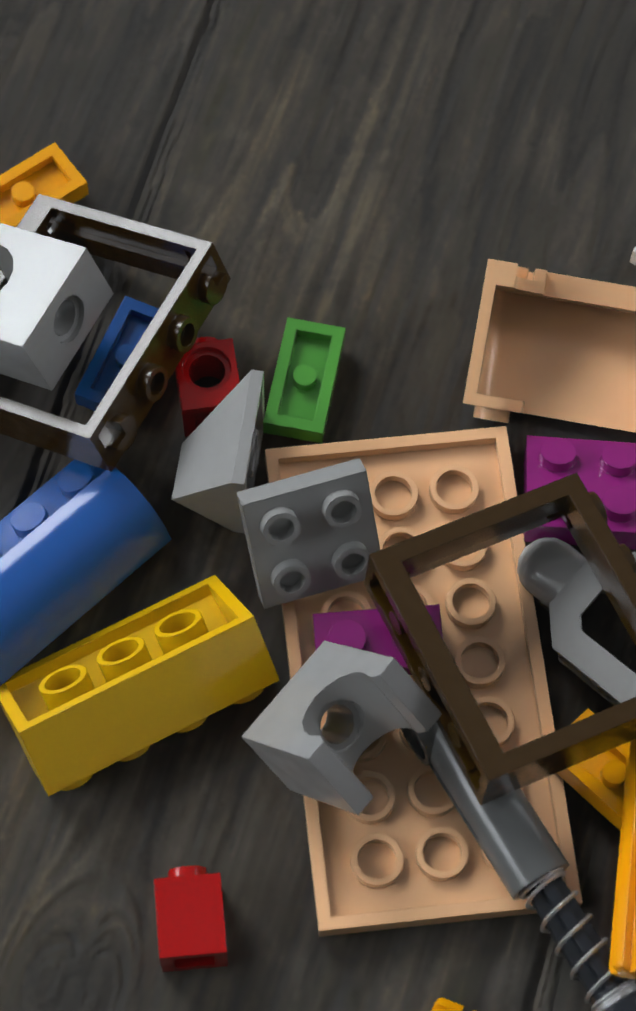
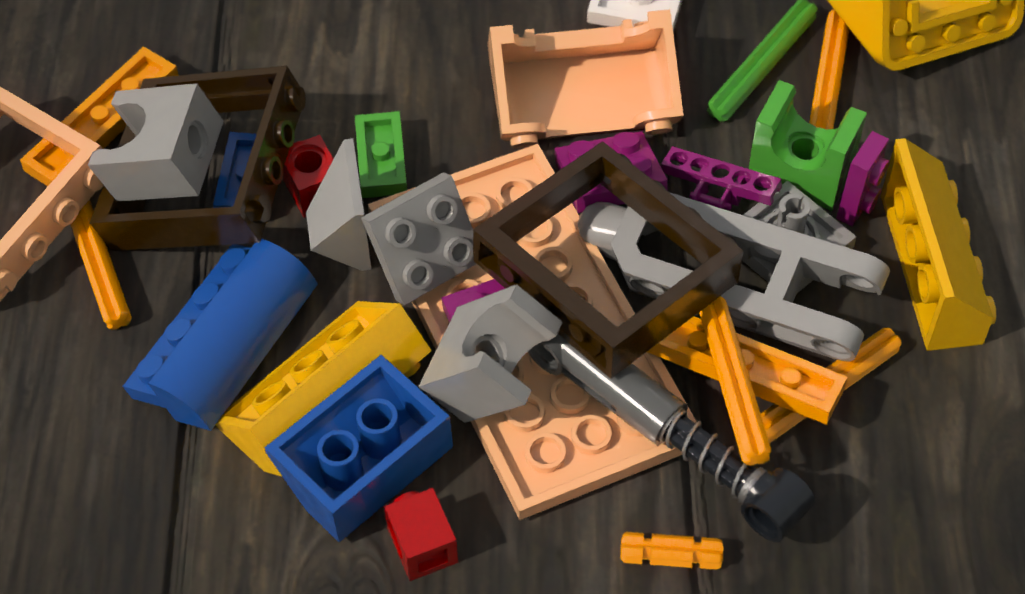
camera: 15 degrees left, 10 degrees down
none -> blue slope [264,355,453,542]

